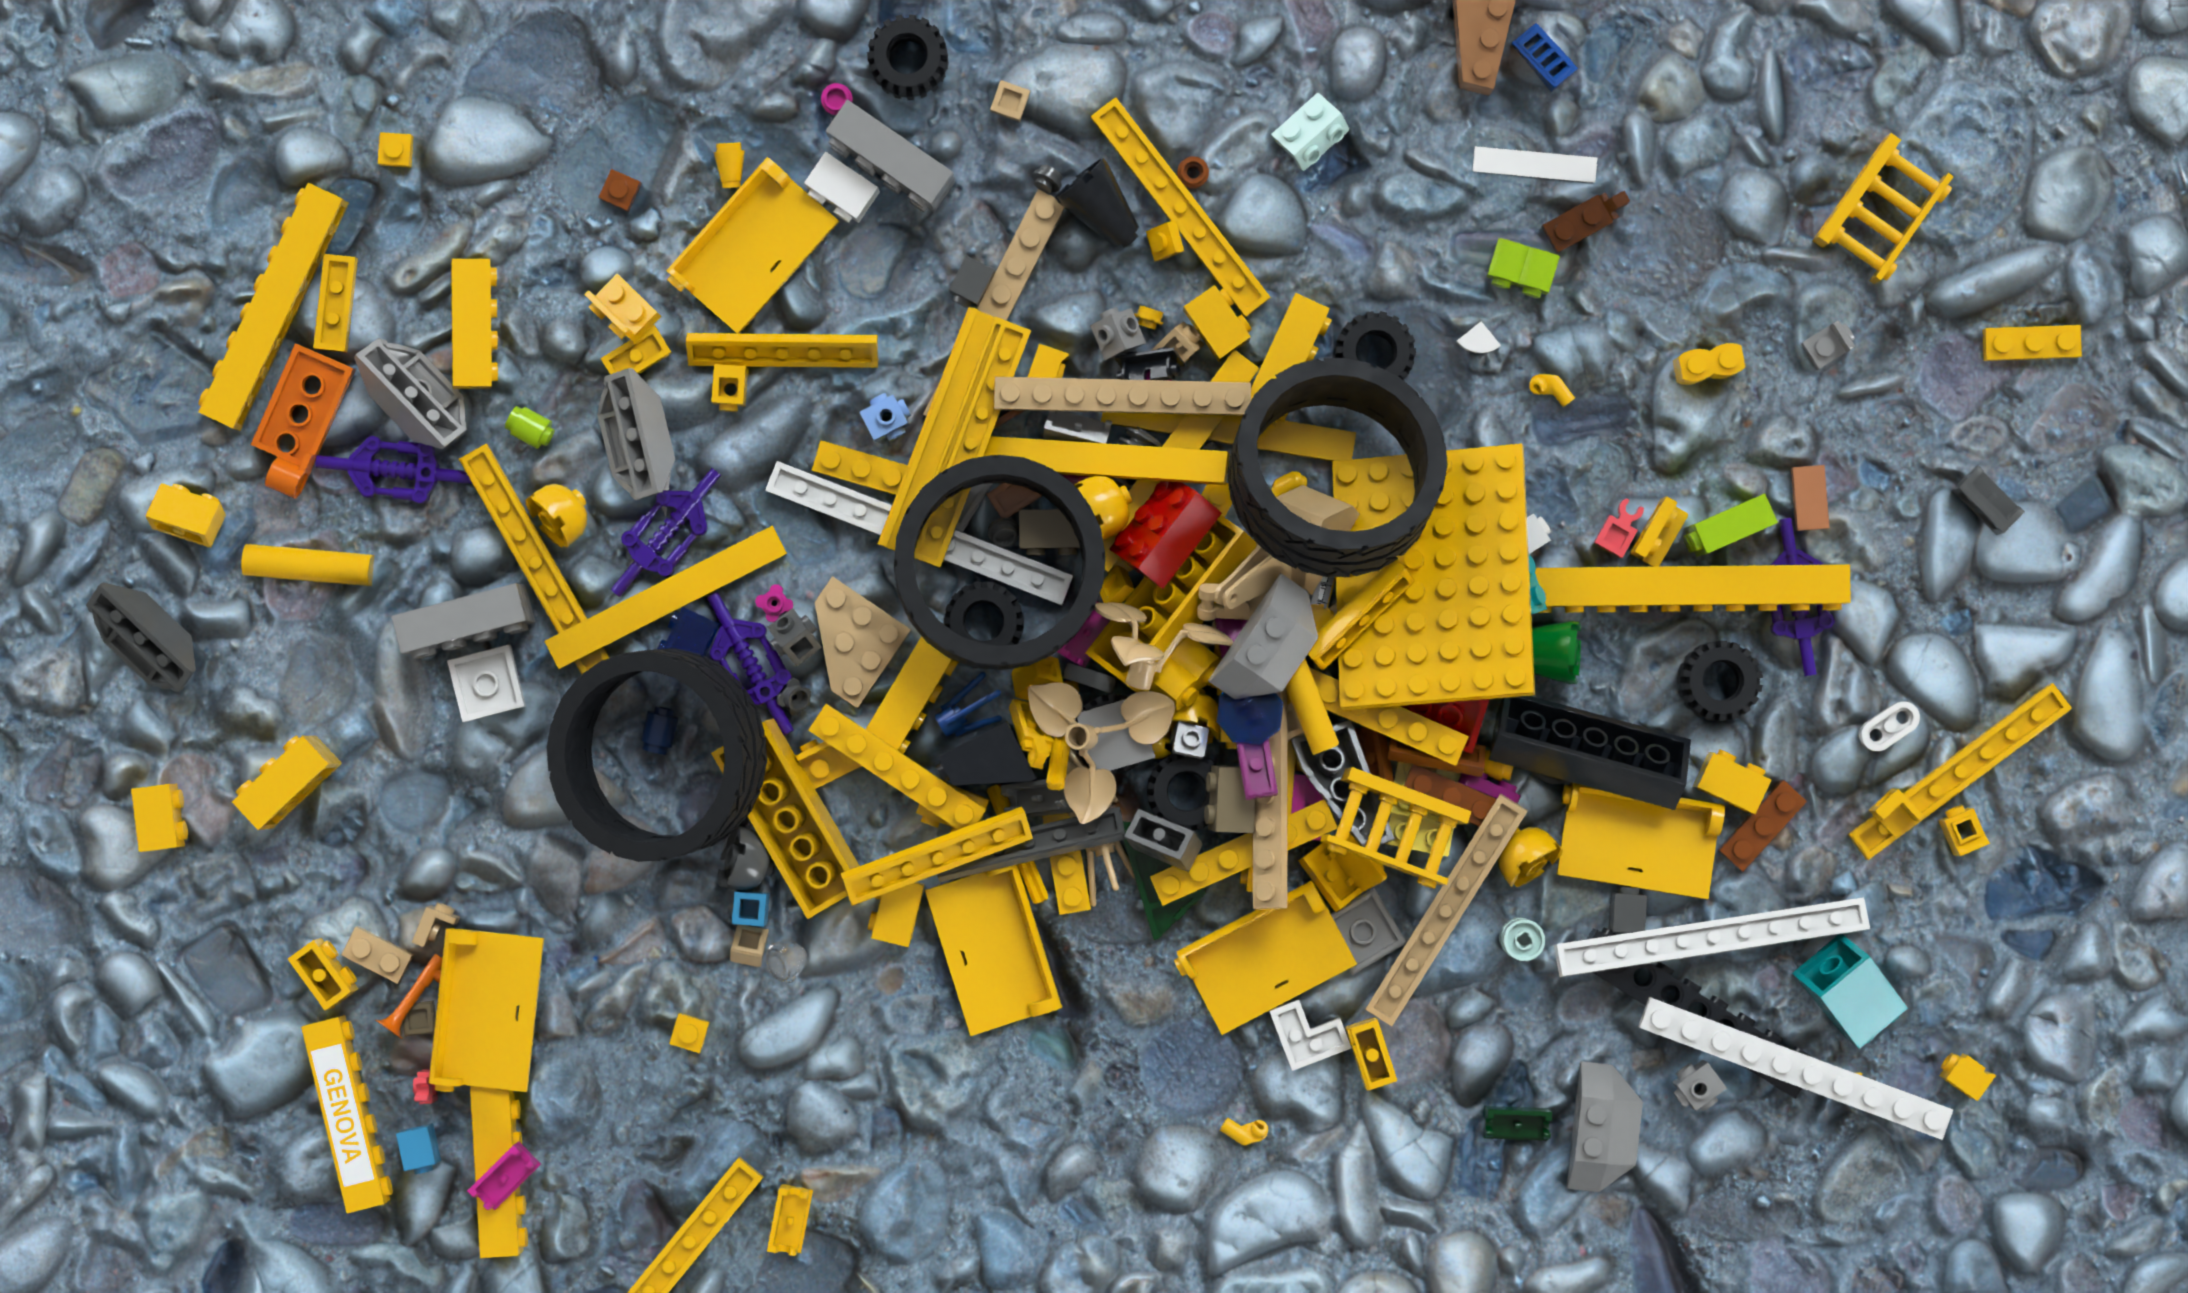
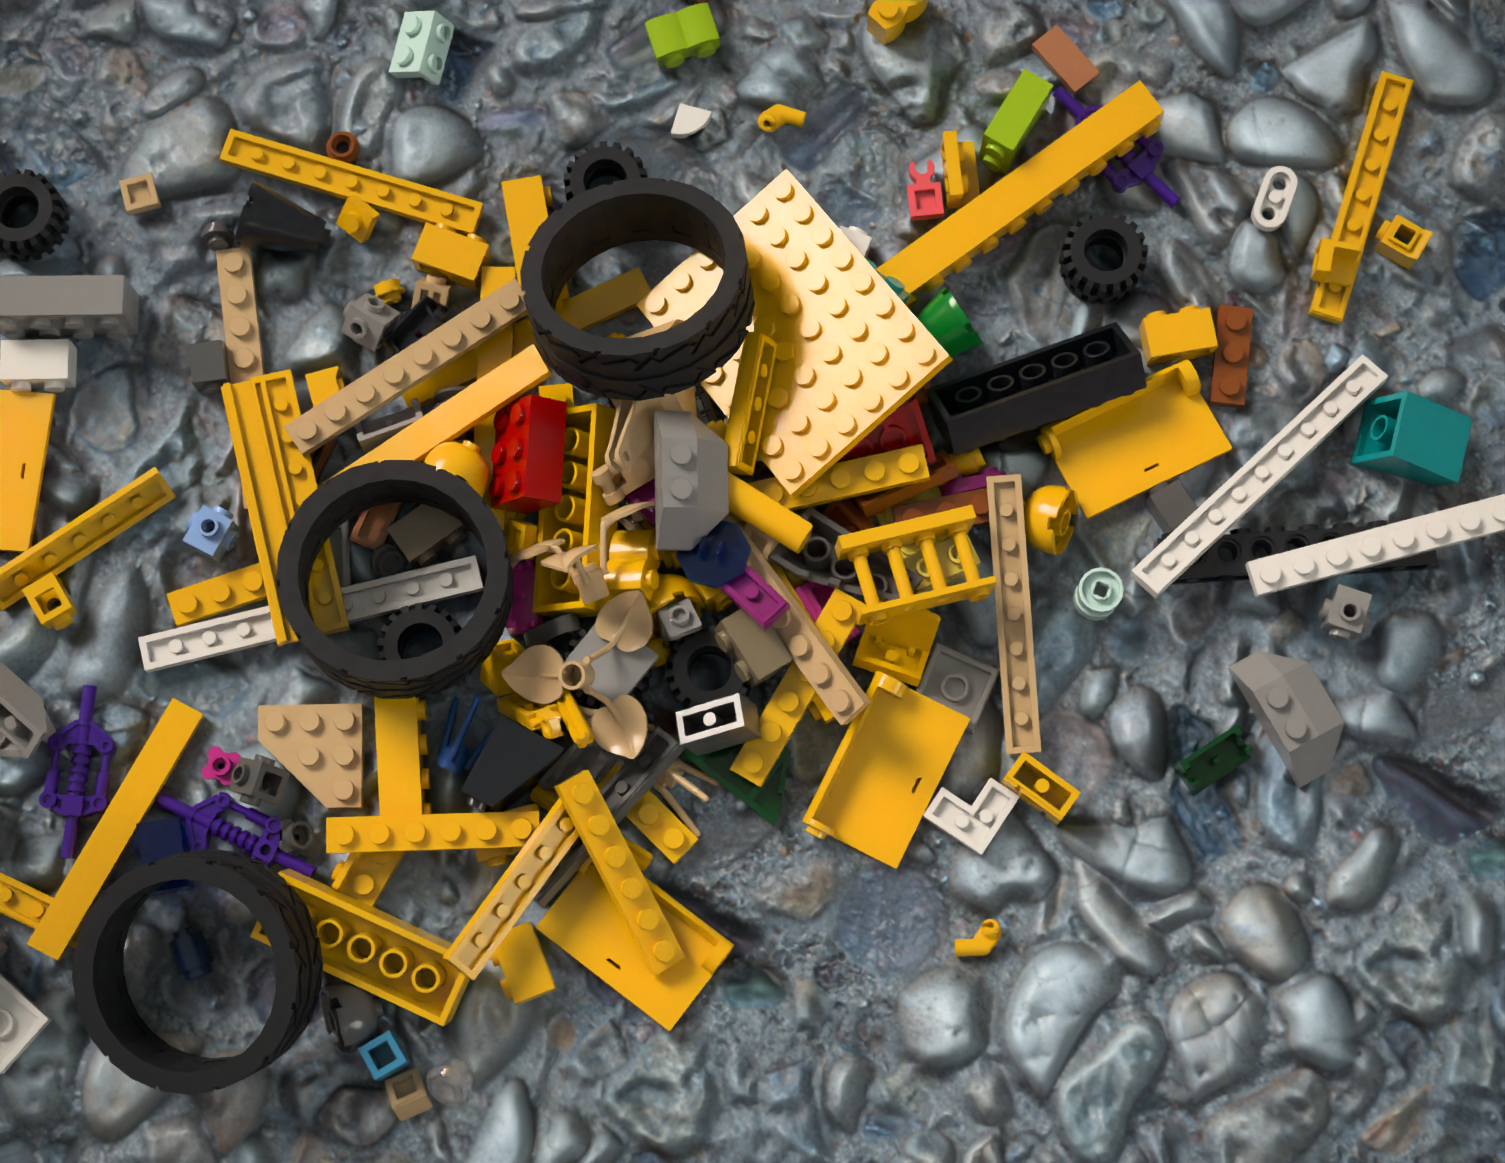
camera: 40 degrees left, 10 degrees down
none -> yellow plate [554,770,686,975]

